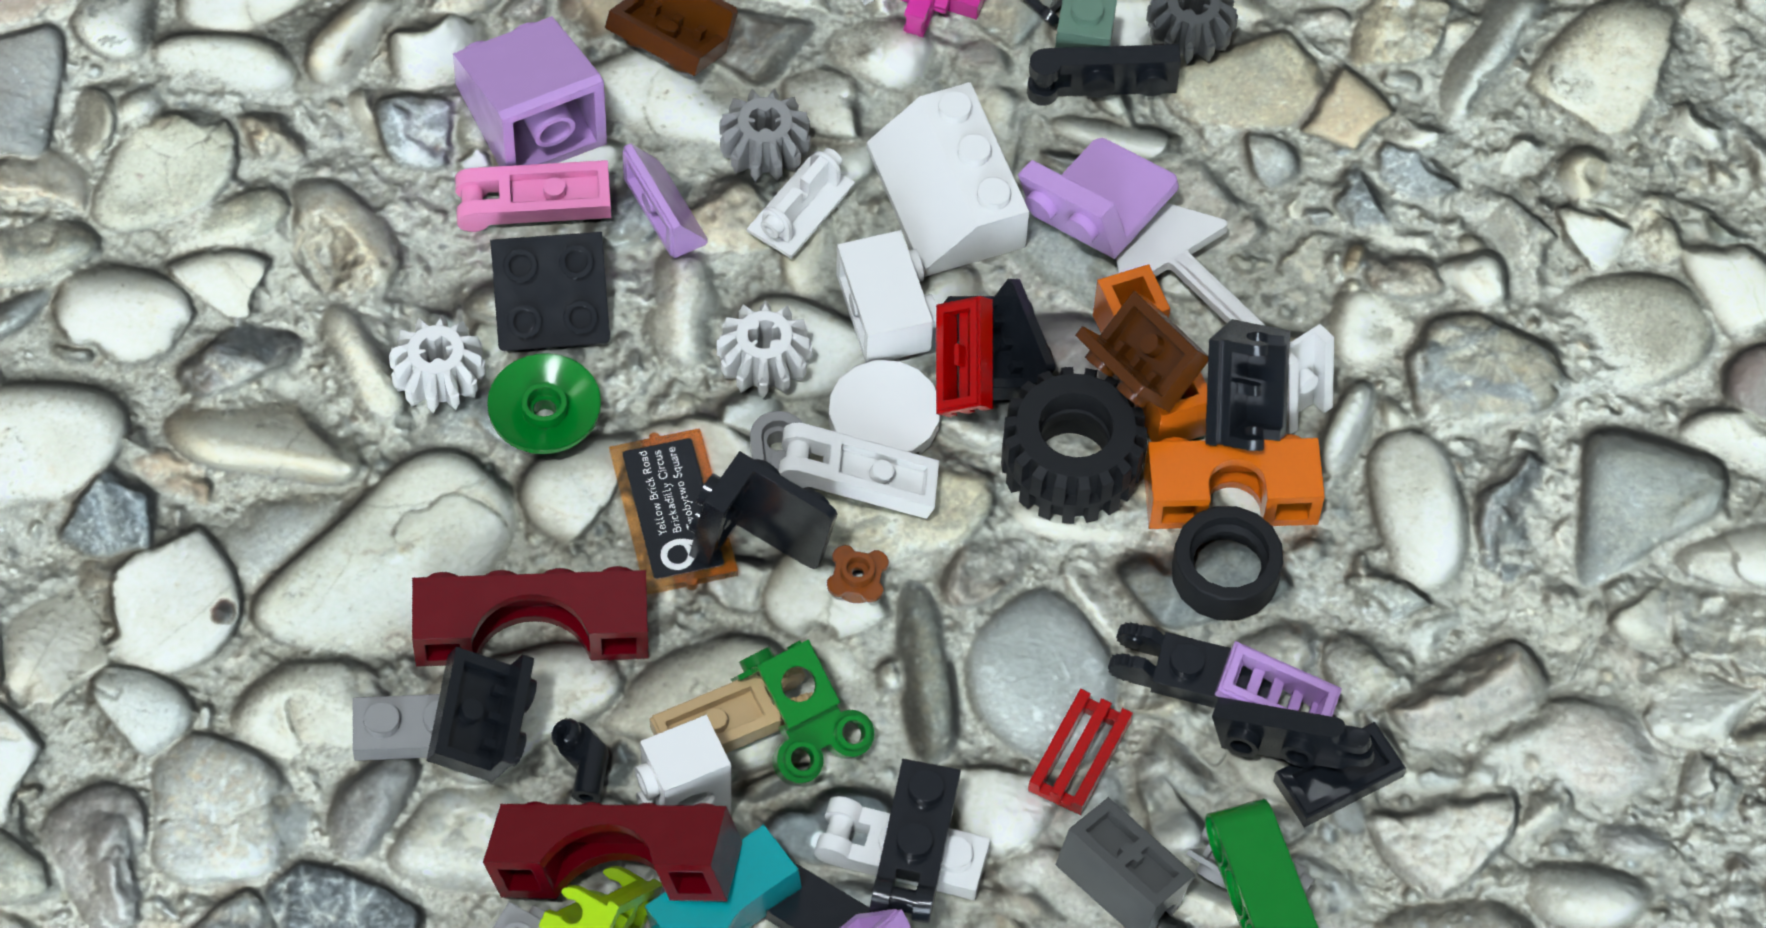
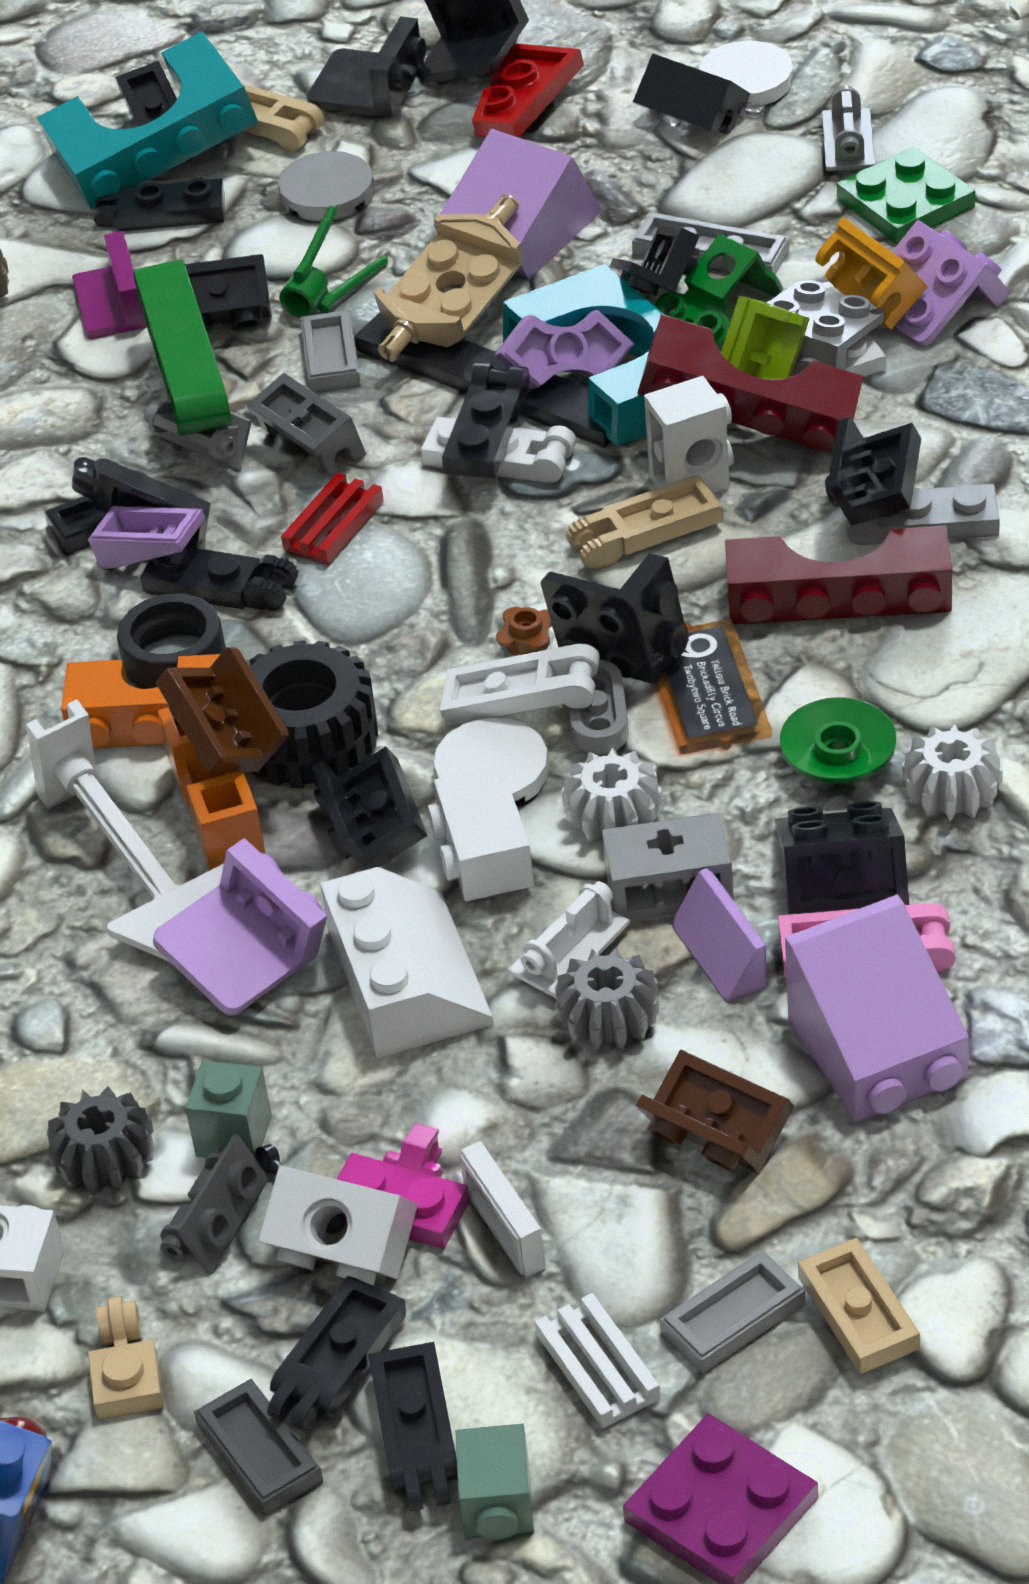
camera: 170 degrees left, 15 degrees down
black arm [551,718,609,803] -> none
green piece [731,639,874,785] -> none
red tile [936,296,993,417] -> none
black plate [1027,44,1181,106] -> none
black hinge [1205,319,1290,451] -> none
none -> light grey brick [602,812,734,920]

